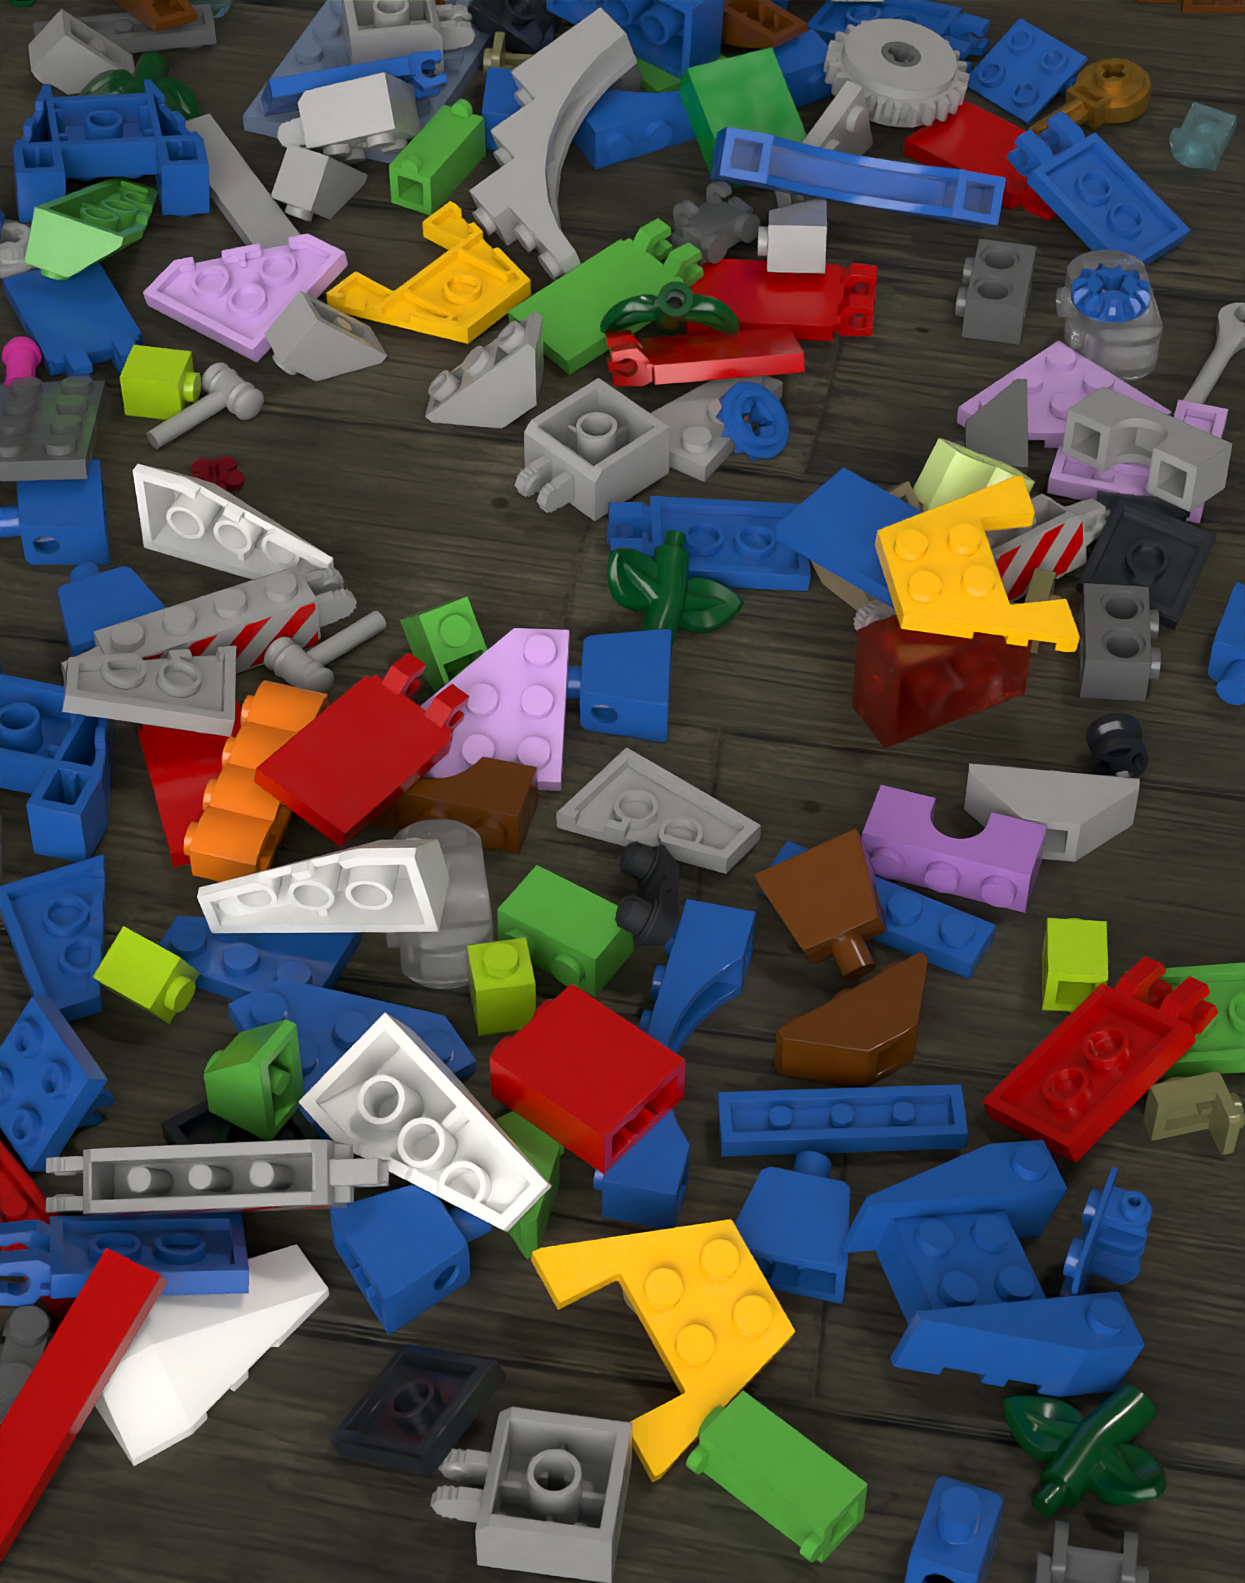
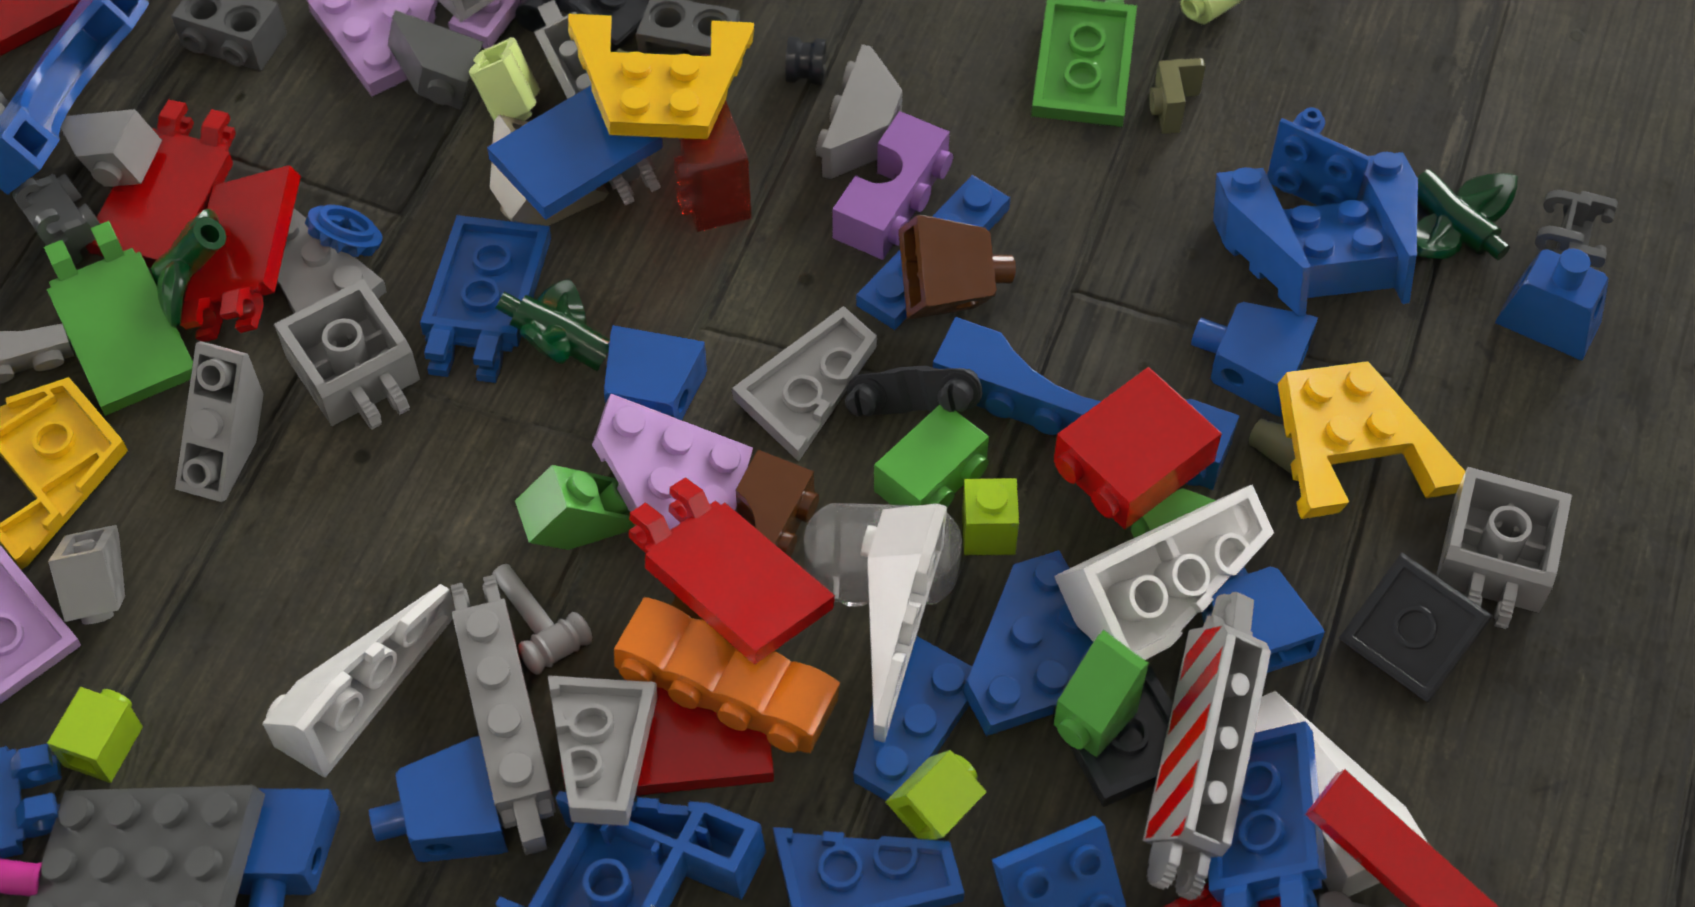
camera: 80 degrees left, 10 degrees up
light grey piece [146,362,264,450] -> none
dark red plant [189,456,245,491] -> none
bright green brick [686,1391,868,1563] -> none
blue plate [717,1084,968,1157] -> none
reddish brown slope [774,951,928,1088] -> none
red tile [982,956,1218,1163] -> none
lime brick [1042,918,1108,1012] -> none

